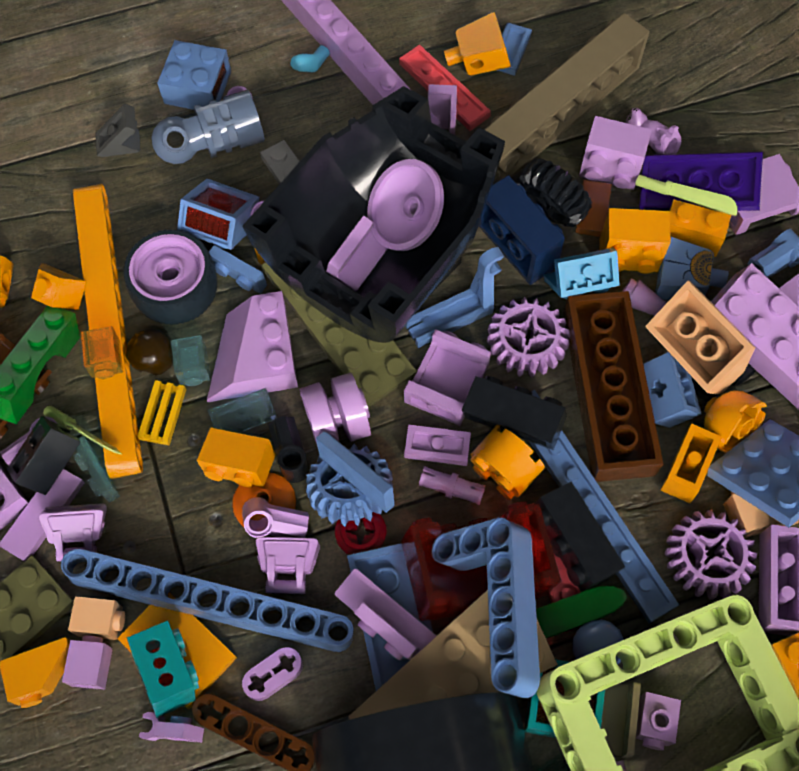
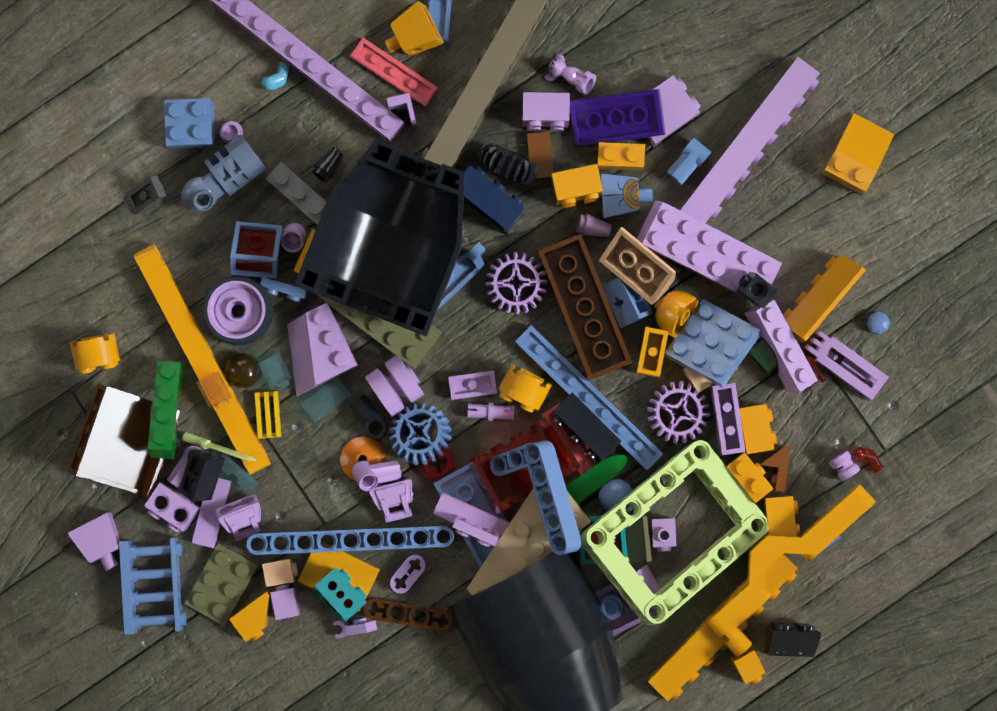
camera: 15 degrees left, 20 degrees up
light orange slope [31,263,86,310] -> none
light orange brick [197,427,276,487] -> none
medium blue tile [316,431,395,513] -> none
lavender panel [326,216,388,292] -> none
lavender dish [367,159,444,251] -> none
lavender panel [404,330,491,426] -> none
black brick [461,376,567,450] -> none
bracket [544,248,620,299] -> none
yellowish green piece [635,175,737,216] -> none

